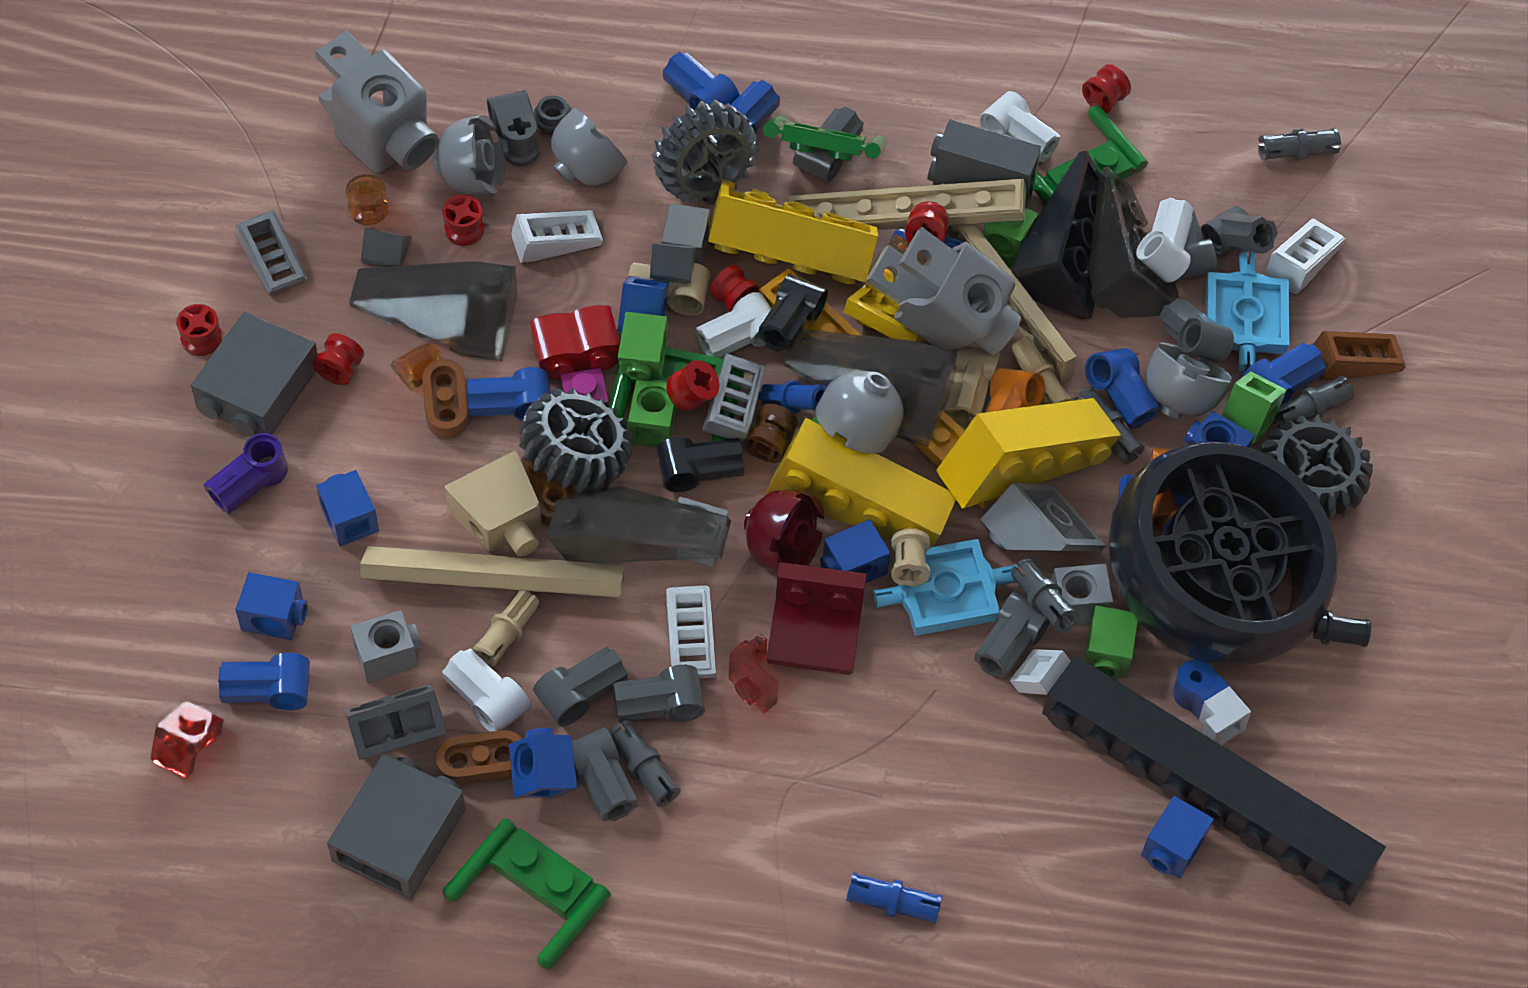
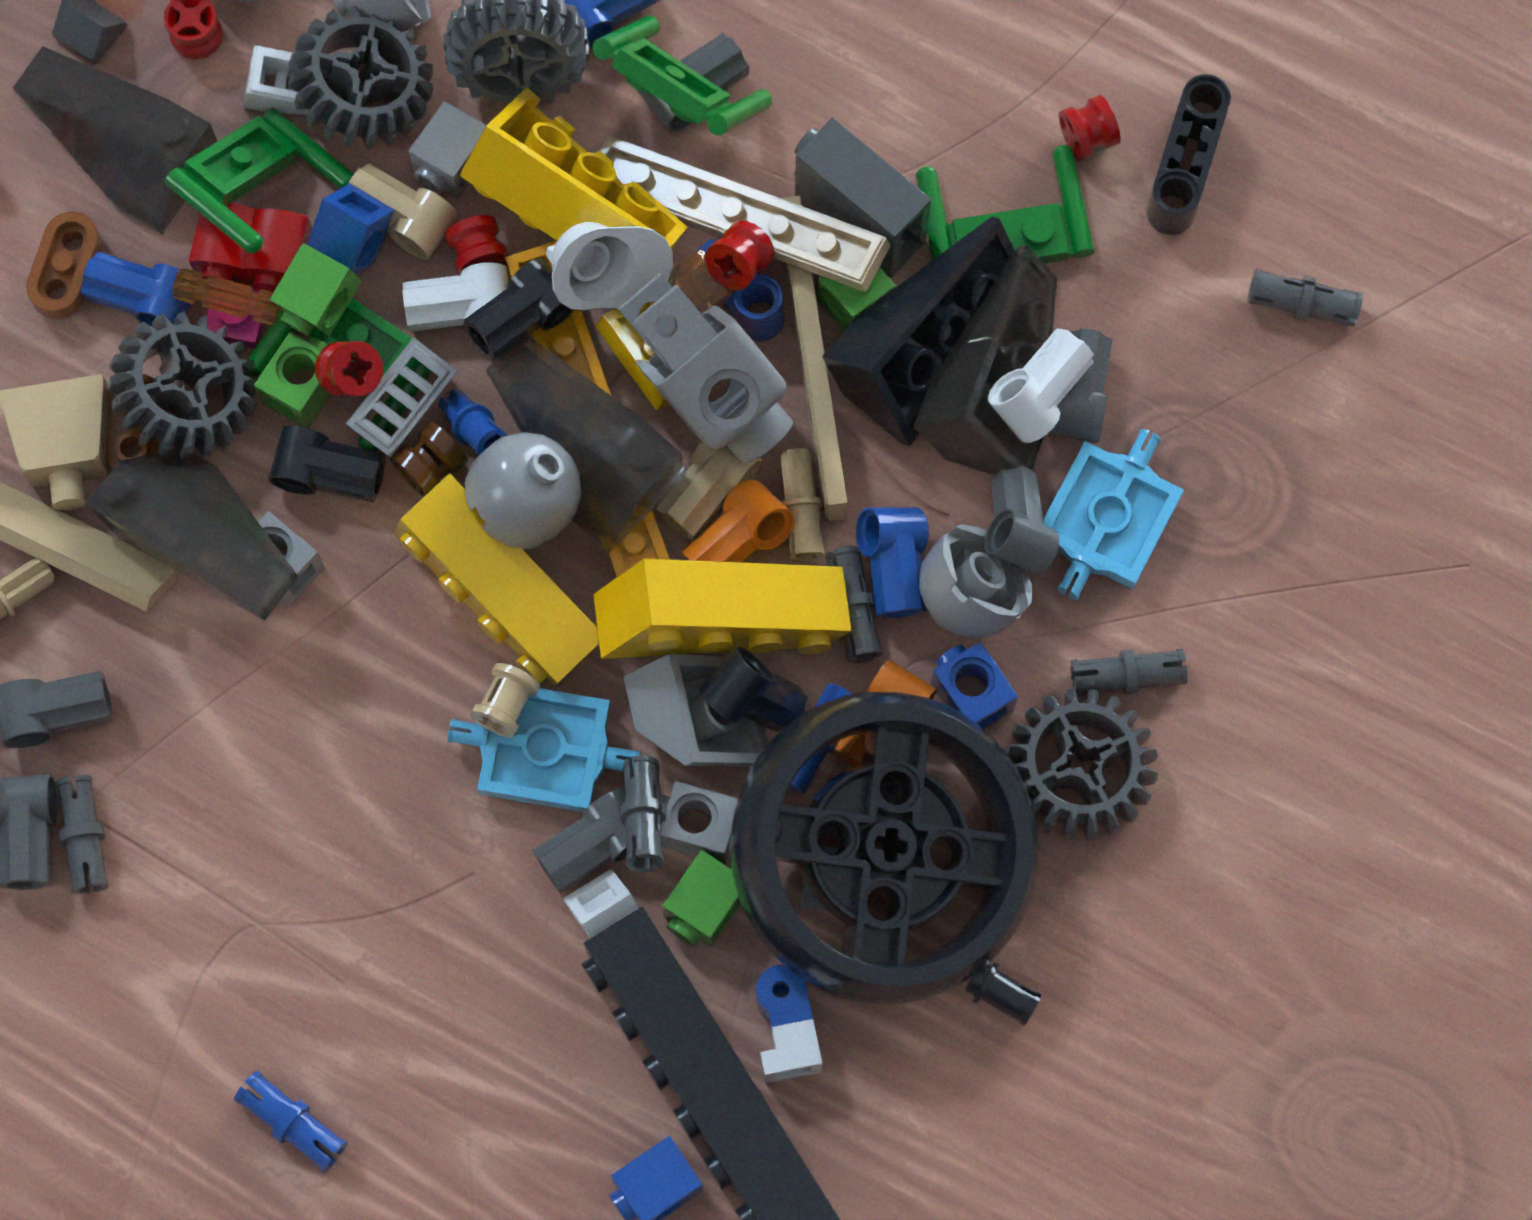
camera: 25 degrees right, 15 degrees up
clear orange slope [390,343,442,391] -> none
dark grey piece [613,664,705,723] -> none
dark grey slope [650,243,697,283] -> none
white slope [666,585,716,679] -> none
clear red bracket [728,634,779,714] -> none
dark red cylinder [744,489,824,574] -> none
dark red bracket [766,562,866,675] -> none
blue brick [820,519,890,584] -> none
white piece [979,91,1061,163] -> none
dark grey piece [1201,206,1278,256] -> none
bright green brick [1221,371,1287,444] -> none
blue piece [1240,343,1326,404] -> none
white slope [1265,219,1346,294] -> none
dark orange slope [1313,331,1406,380] -> none
none -> green plate [164,108,354,254]
none -> clear orange axle [172,268,280,325]
none -> dark grey gear [288,6,433,150]
none -> white piece [546,222,673,310]
none -> black piece [699,646,808,732]
none -> black beam [1147,74,1231,235]

